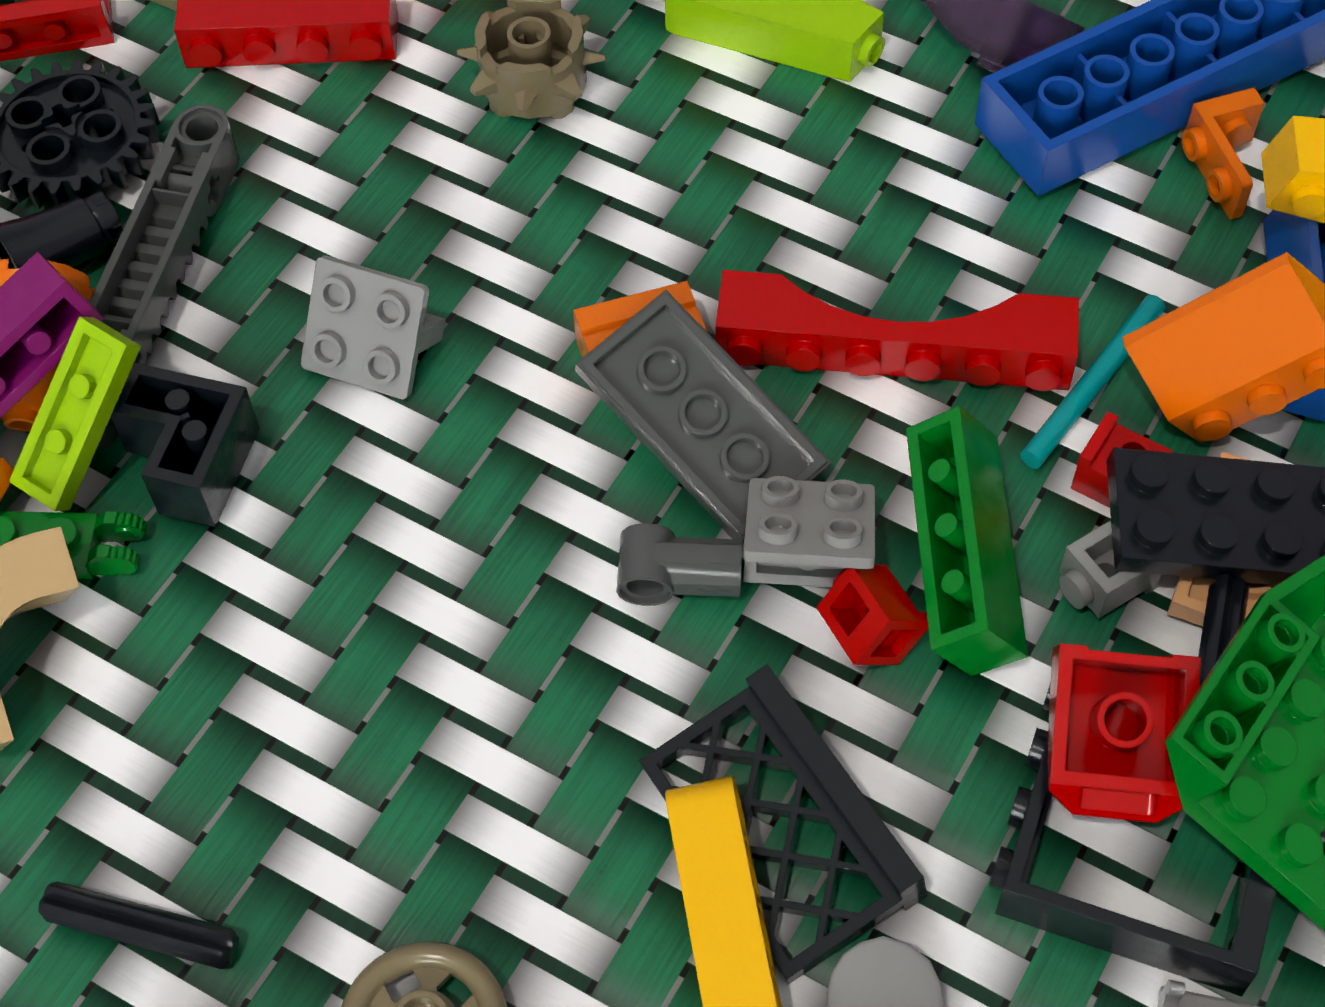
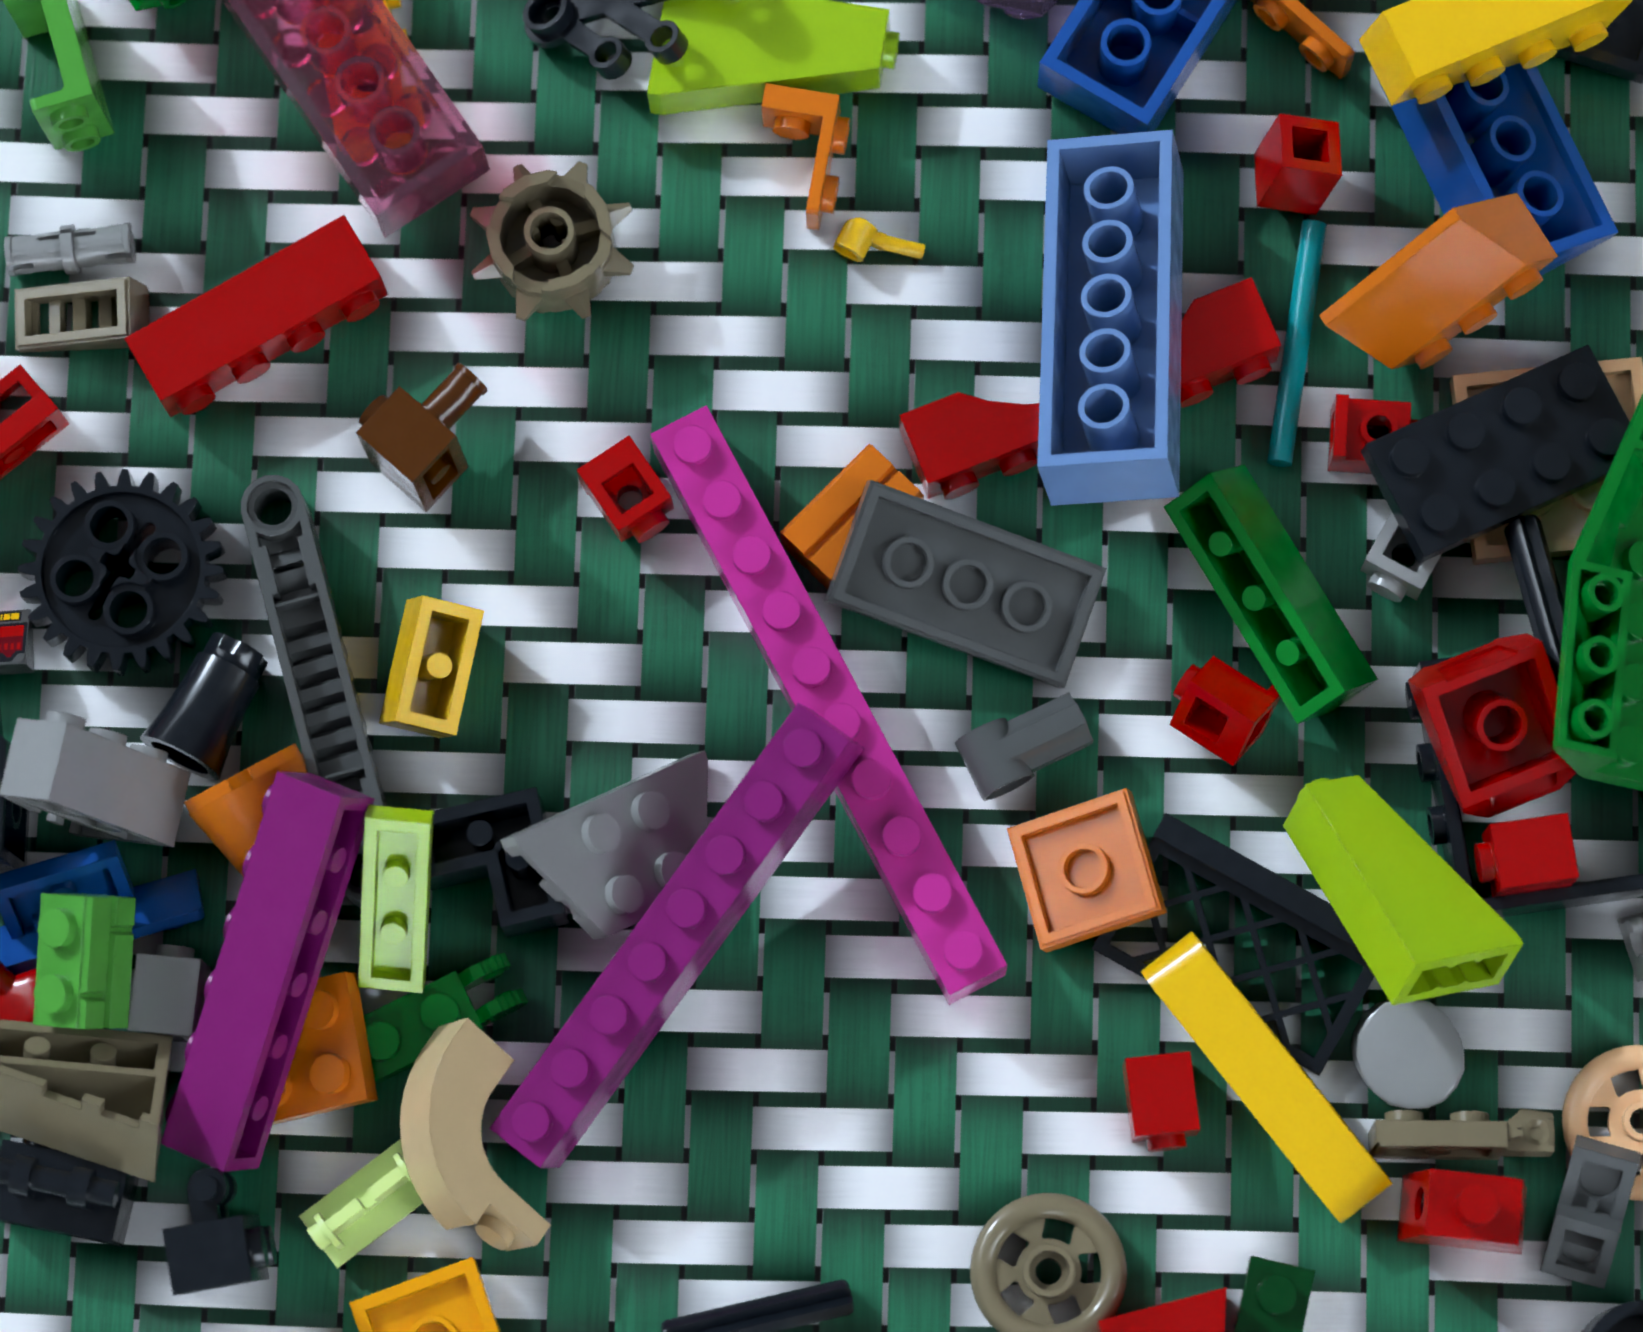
camera: 25 degrees left, 20 degrees up
light grey bracket [301,255,445,399] -> none
light grey bracket [743,476,875,588] -> none
none -> reddish brown brick [356,363,488,512]
none -> yellow brick [378,595,484,738]
none -> magenta brick [489,703,864,1168]
none -> light grey wing [500,750,708,940]
none -> red brick [576,435,674,543]
none -> dark pink brick [650,405,1007,1005]
none -> orange bracket [761,83,850,230]
none -> yellow hand [833,217,925,262]
none -> orange plate [1007,788,1167,953]
none -> medium blue brick [1037,130,1184,506]
none -> red brick [1122,1051,1200,1152]
none -> red brick [1254,113,1342,215]
none -> lime slope [1283,775,1524,1006]
none -> red brick [1474,813,1579,897]

